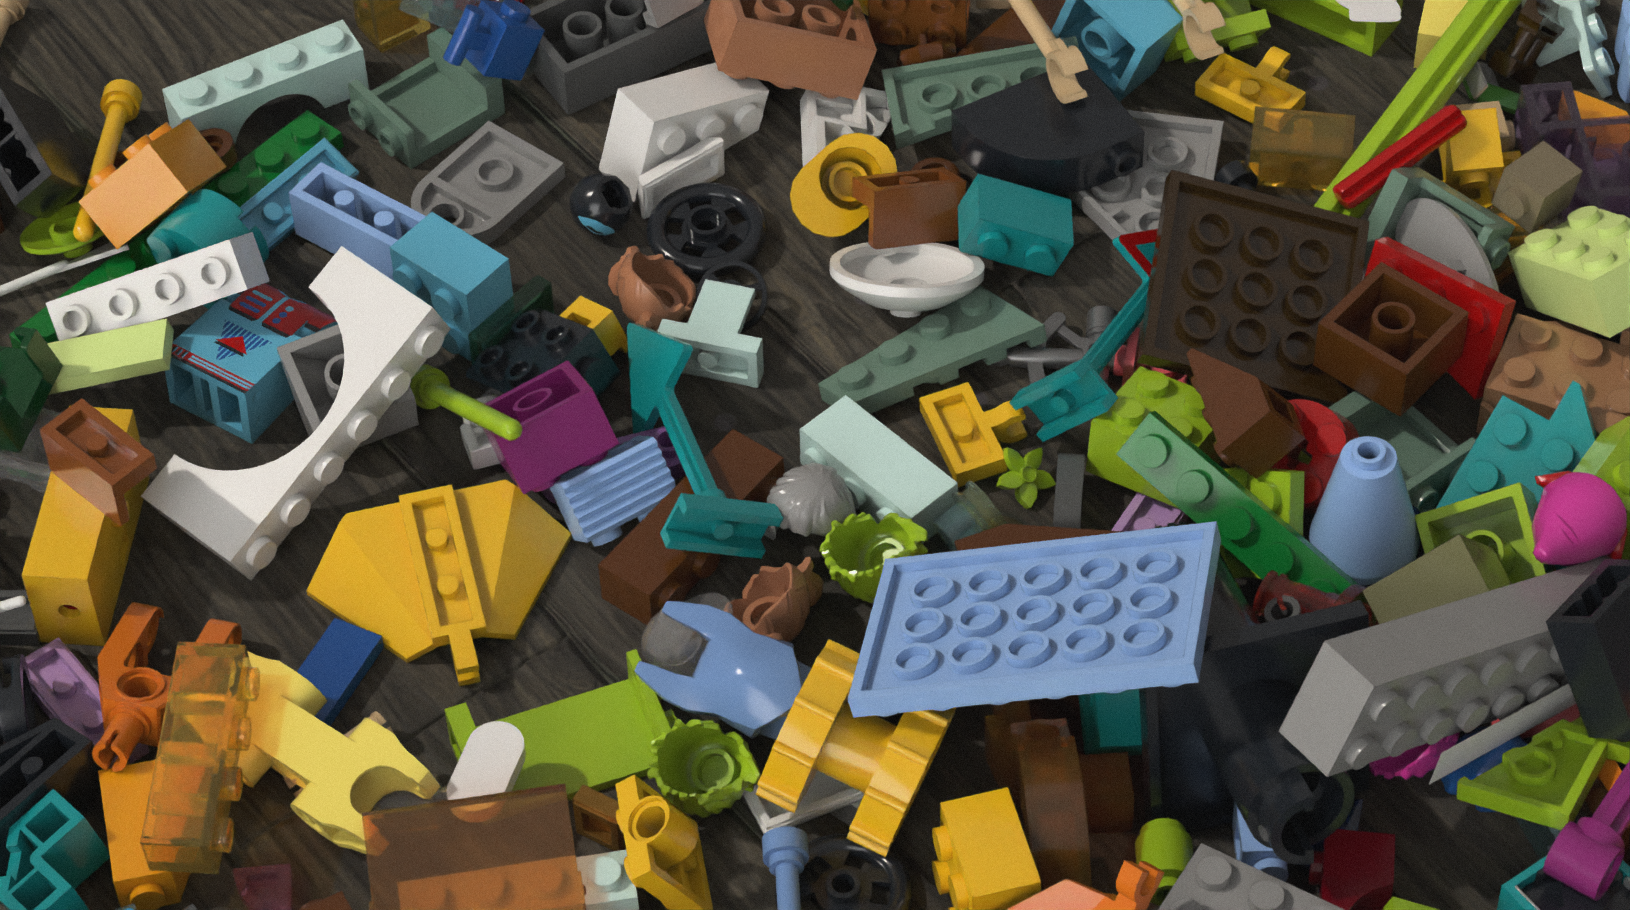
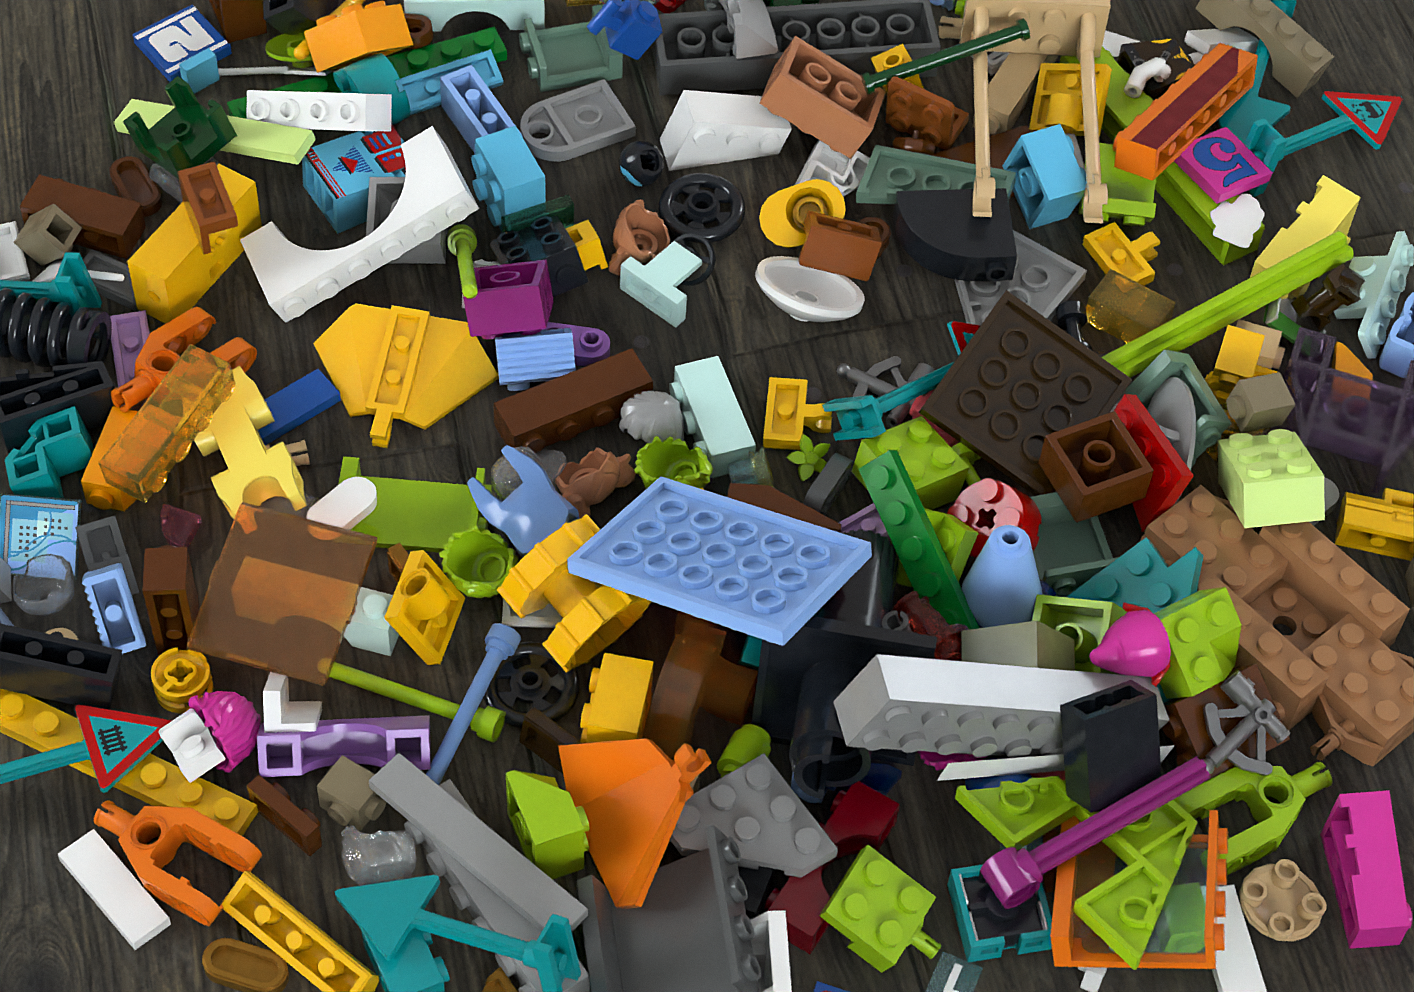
camera: 20 degrees right, 5 degrees up
teal piece [627,323,783,559] -> none
white tile [638,137,725,219] -> none
sand green wing [818,286,1047,414] -> none
teal brick [958,174,1074,277] -> none
reddish brown slope [1186,348,1305,479] -> none
red axle [1333,105,1467,209] -> none

